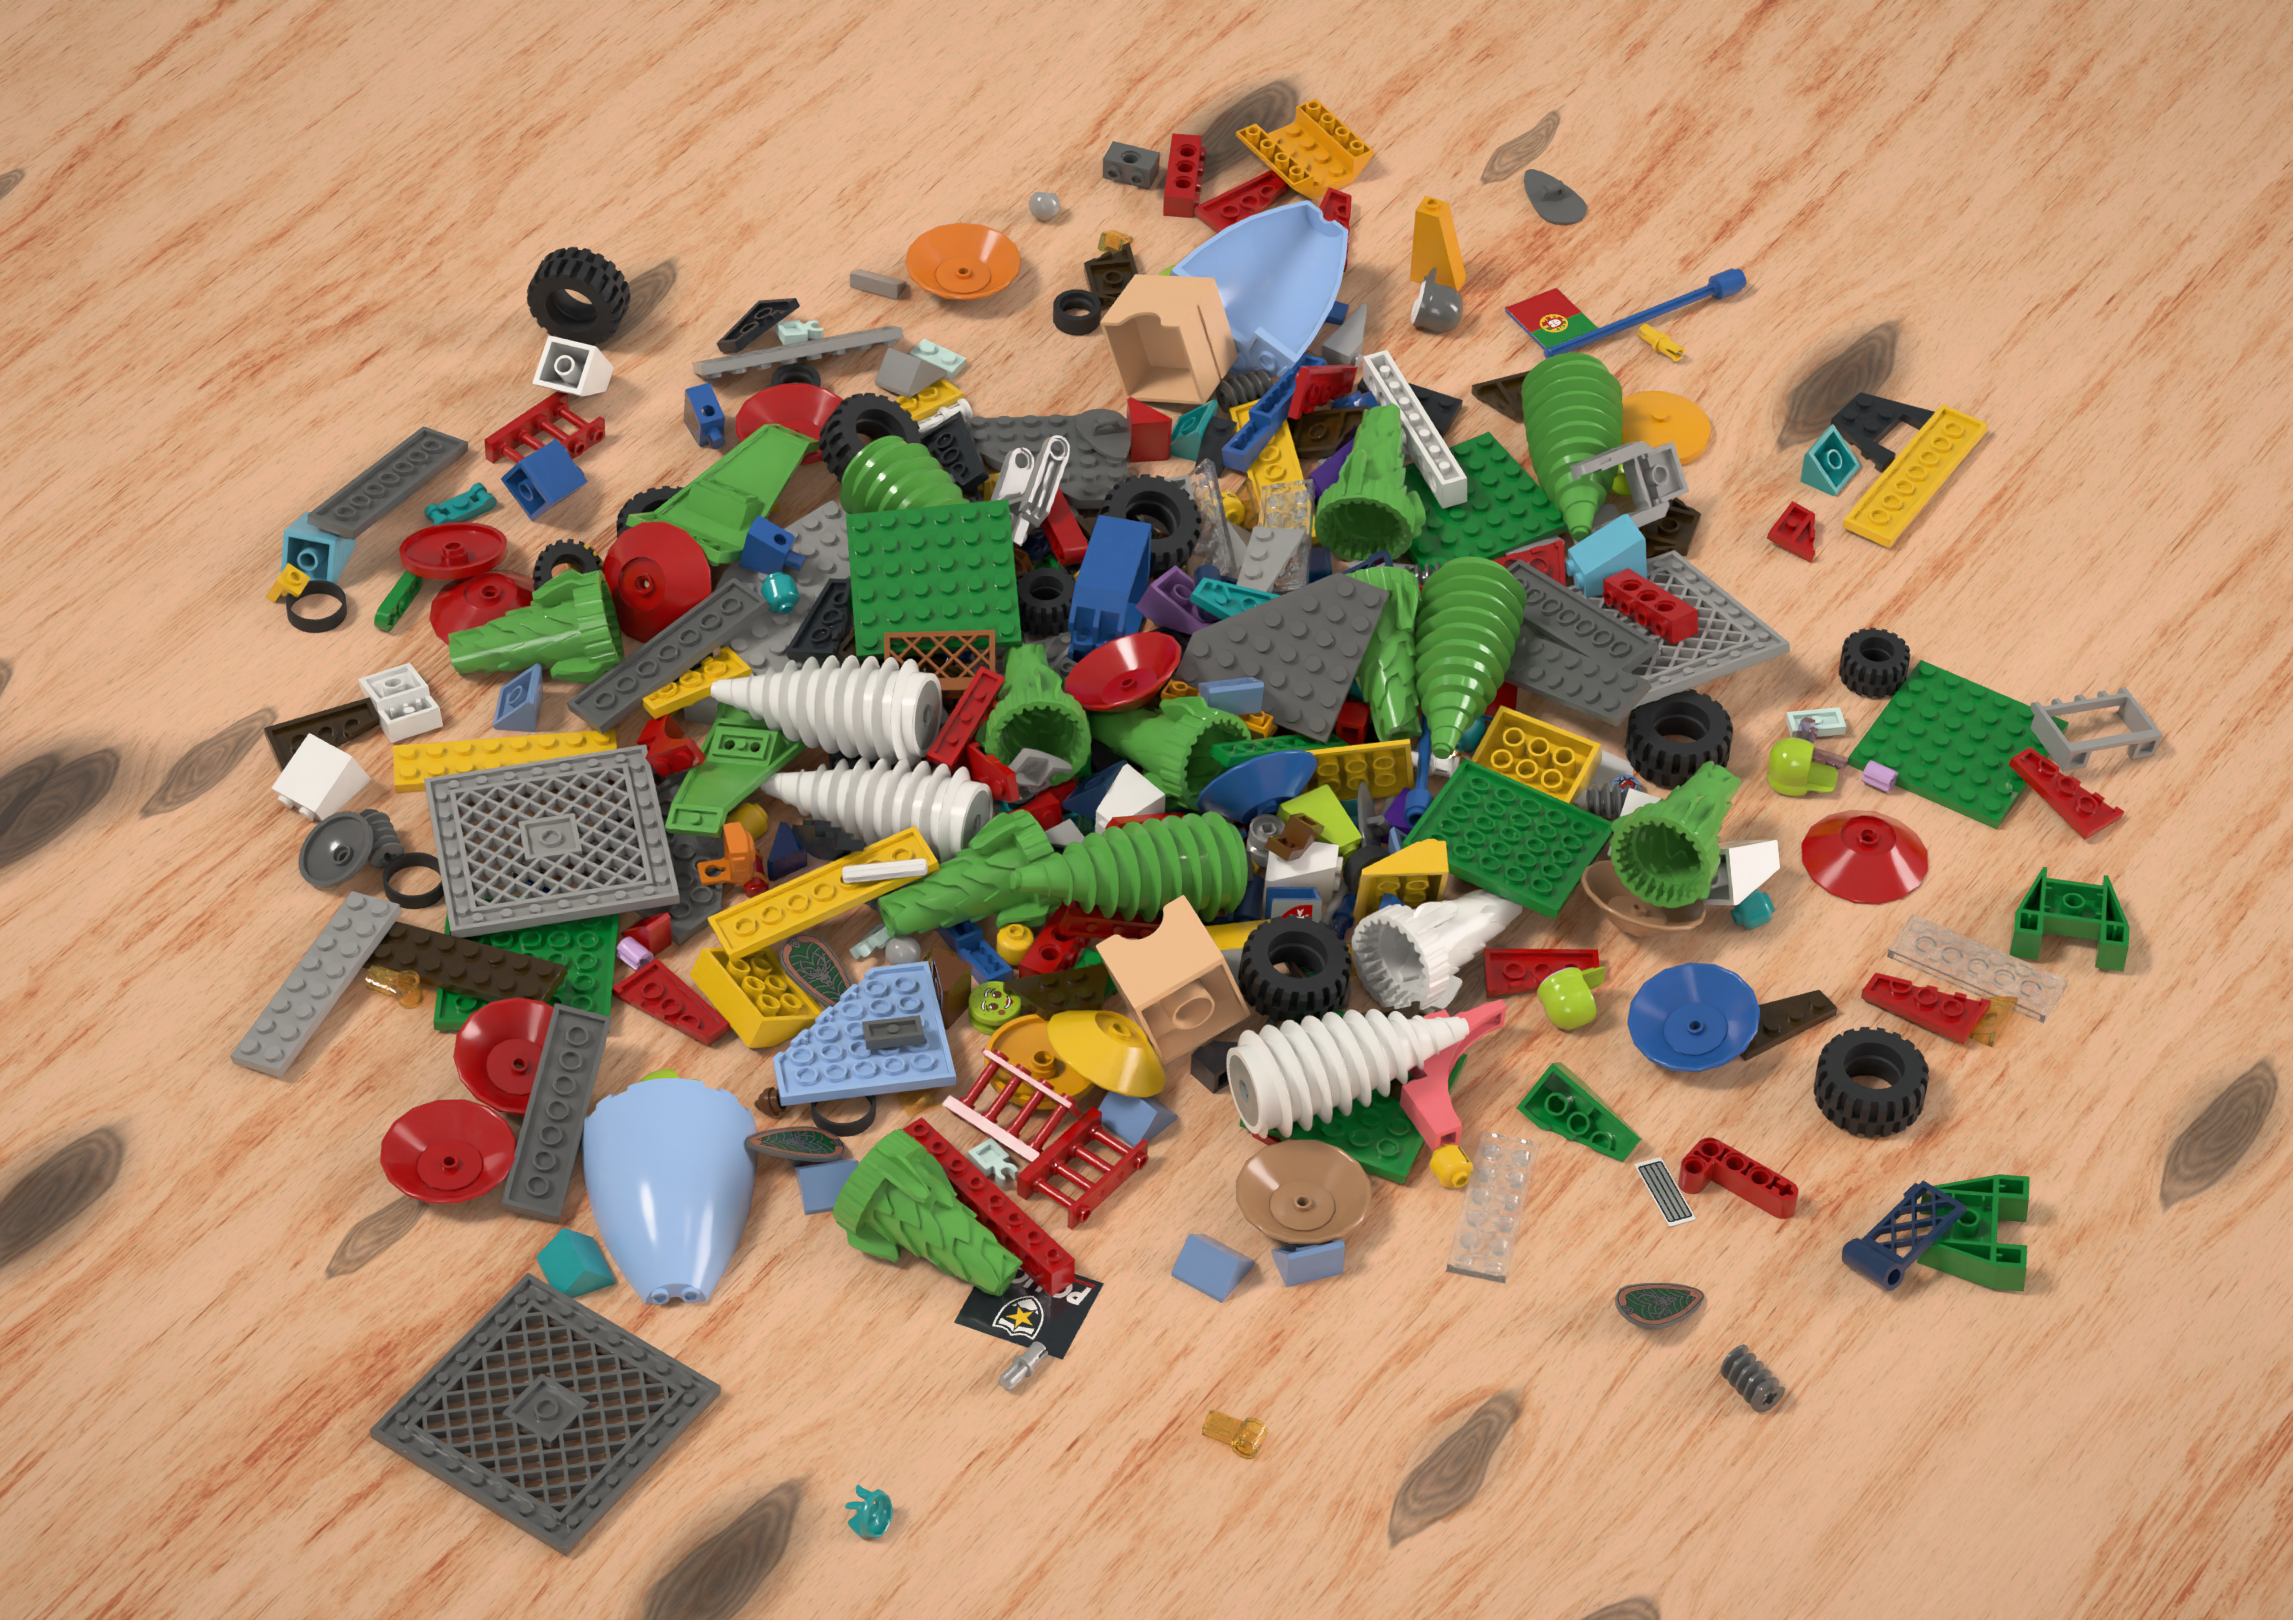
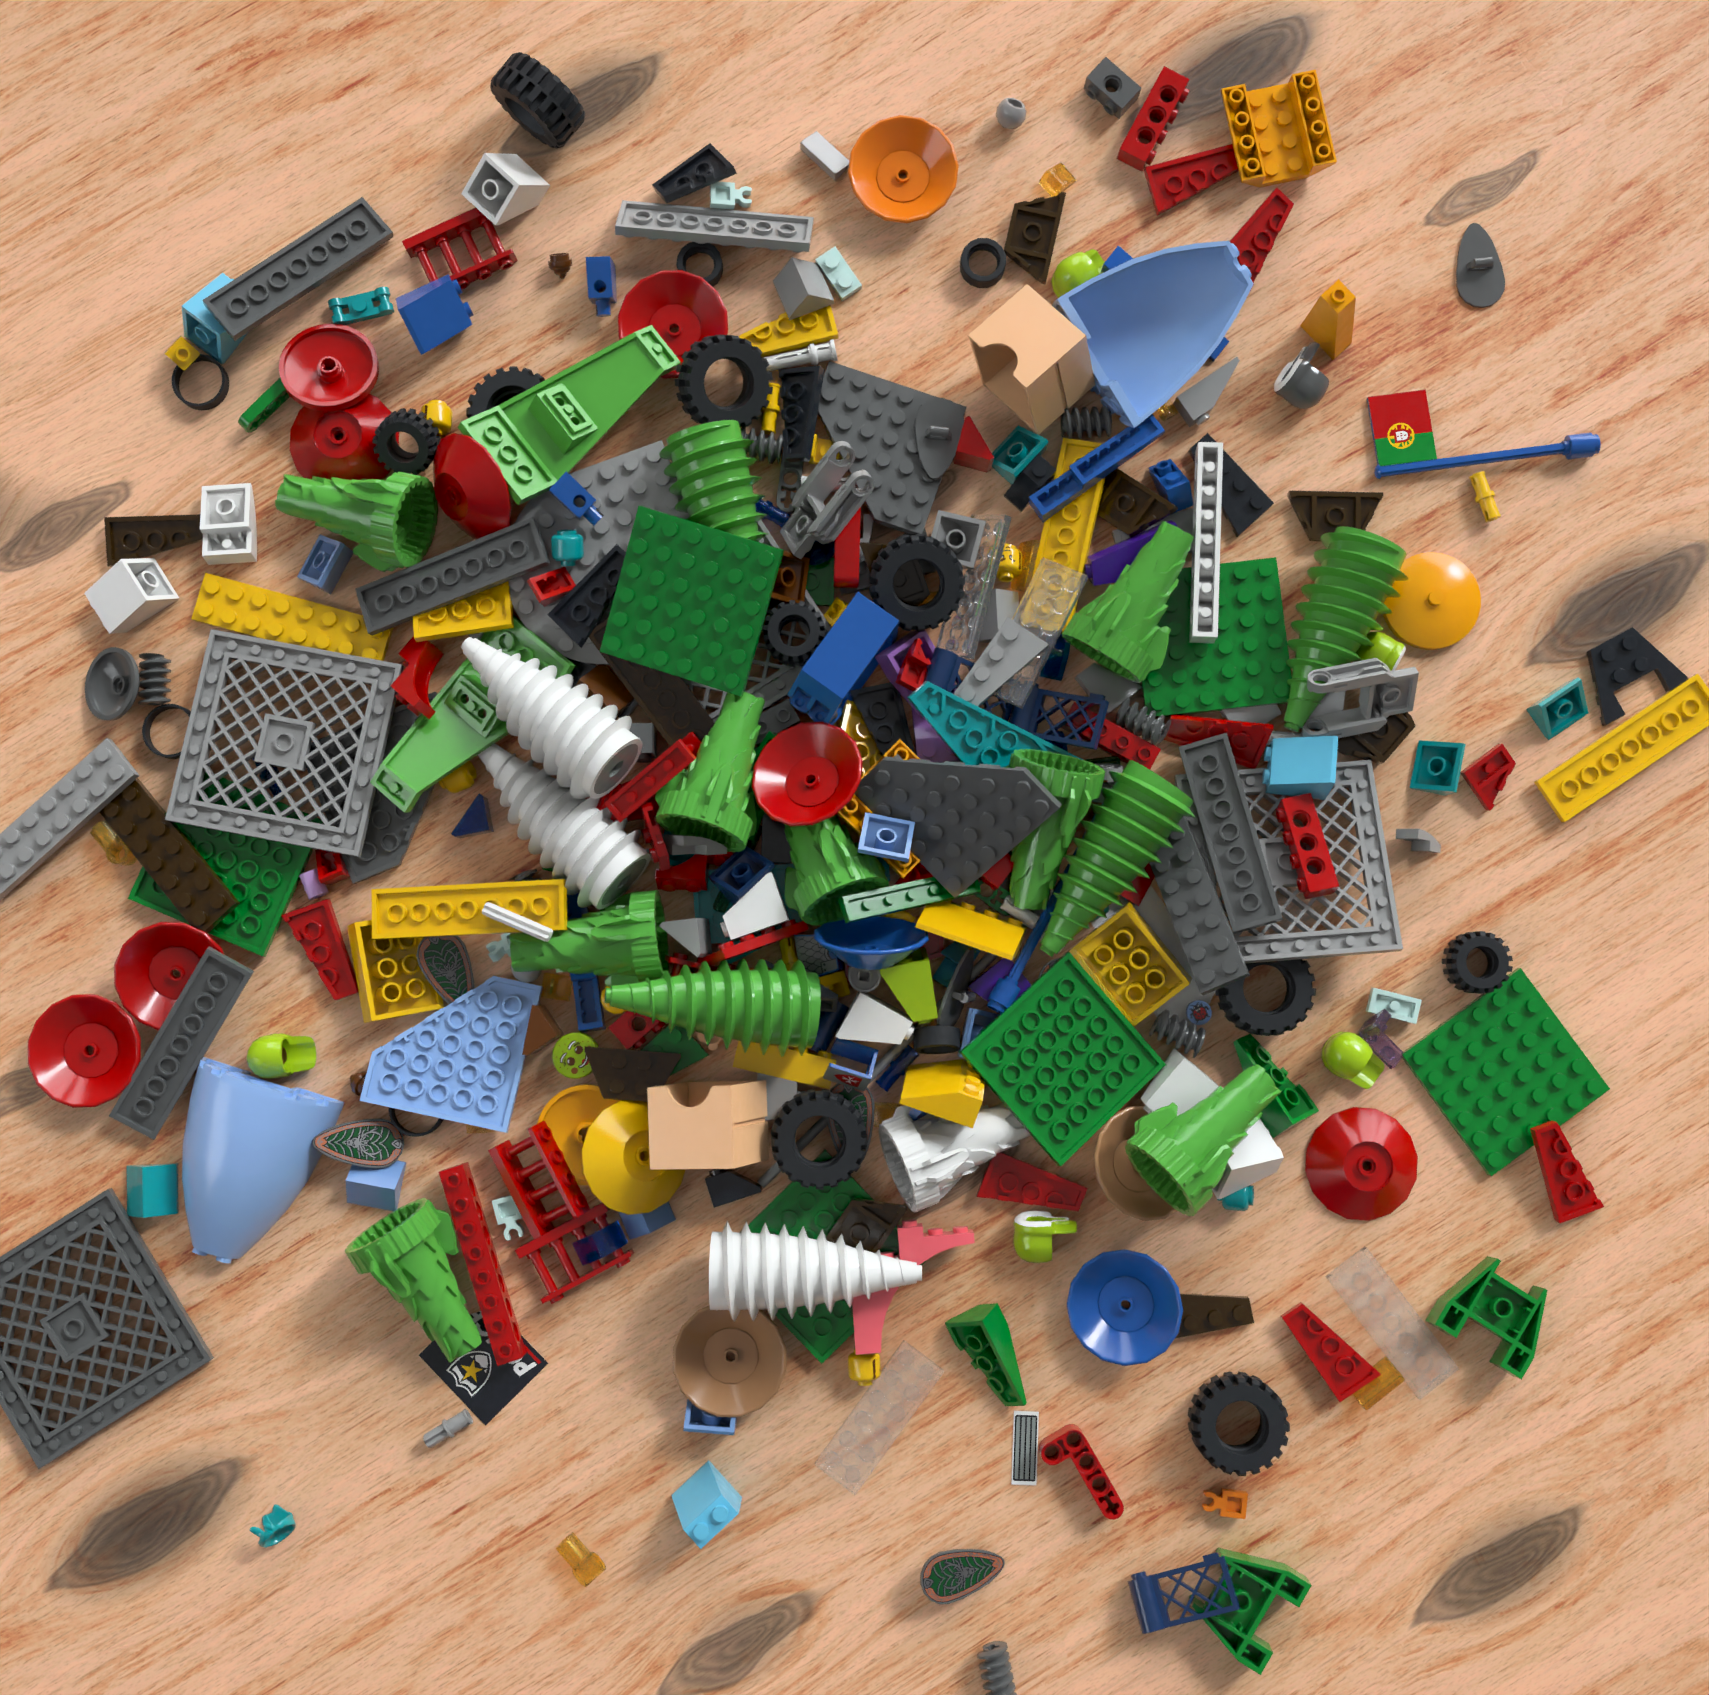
camera: 25 degrees right, 40 degrees up
orange piece [697,822,769,899] -> none
black slope [792,819,864,861] -> none
dark grey plate [862,1015,924,1050] -> none
dark orange fence [884,630,996,700] -> none
medium blue slope [1171,1234,1255,1303] -> none
reddish brown slope [1265,813,1325,861] -> none
red wing [1288,364,1358,420] -> none
lavender piece [1861,760,1898,793] -> none
light grey hinge [2030,687,2163,771] -> none
none -> red slope [527,566,576,607]
none -> reddish brown plate [548,253,572,279]
none -> clear blue slope [572,1220,628,1266]
none -> medium azure slope [671,1460,742,1549]
none -> red slope [895,638,931,692]
none -> orange plate [1202,1488,1248,1519]
none -> green wedge [1233,1034,1319,1138]
none -> light grey slope [1396,829,1441,853]
none -> teal slope [1410,740,1466,796]

